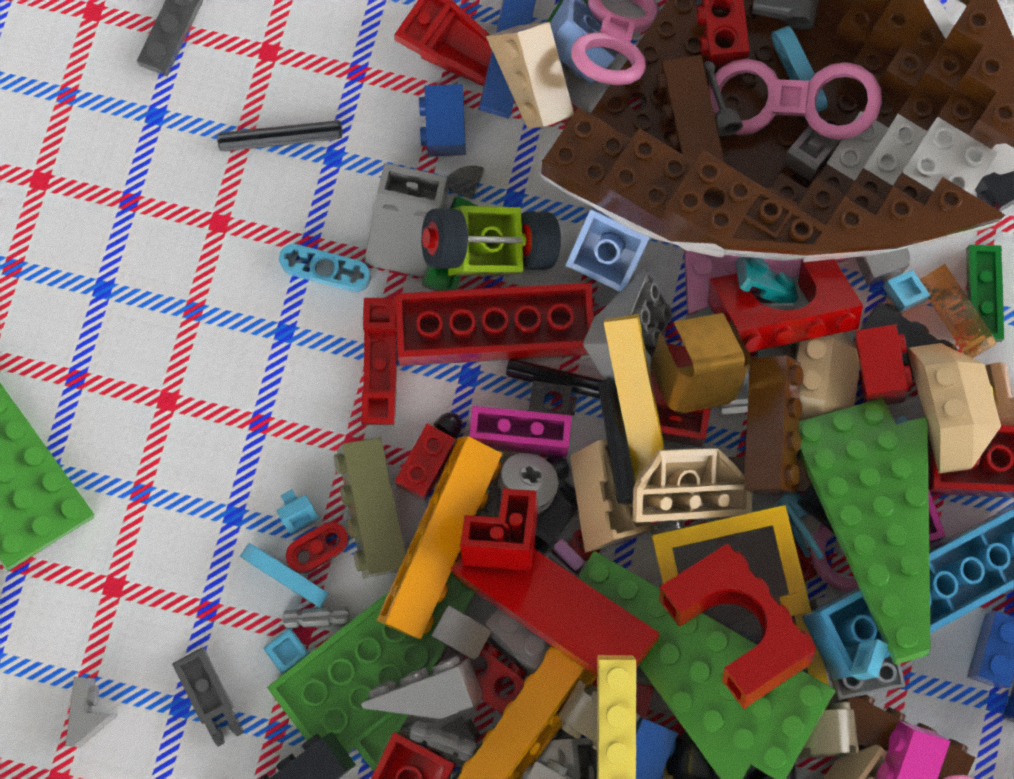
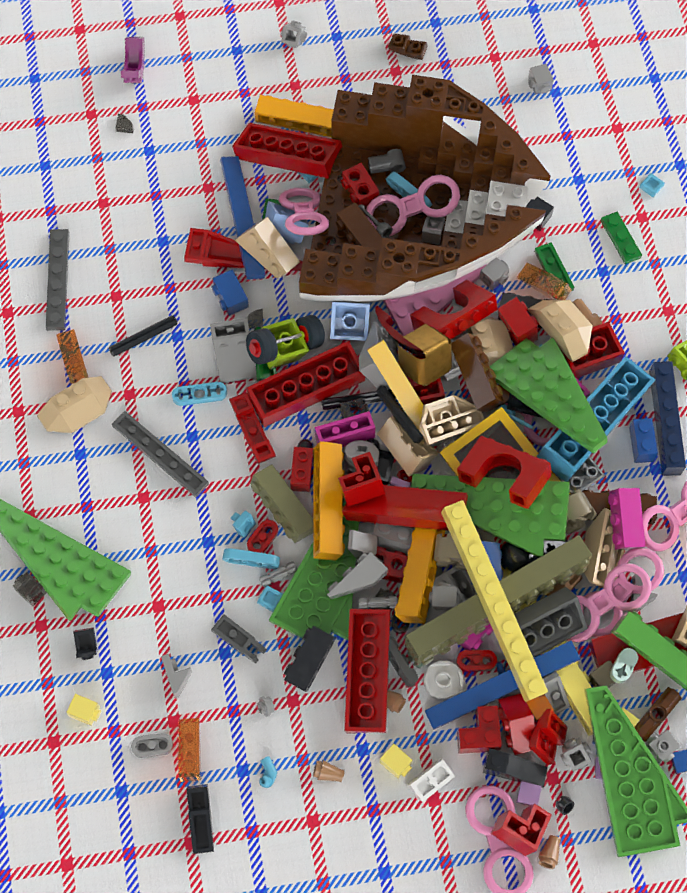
camera: 25 degrees left, 10 degrees down
teal wing [735,256,798,304] -> none
medium azure tile [850,639,888,680] -> none
medium azure tile [883,269,930,313] -> none
none -> tan wedge [37,376,112,433]
none -> clear orange slope [56,329,89,384]
none -> dark grey plate [112,411,209,497]
none -> red slope [375,306,426,357]

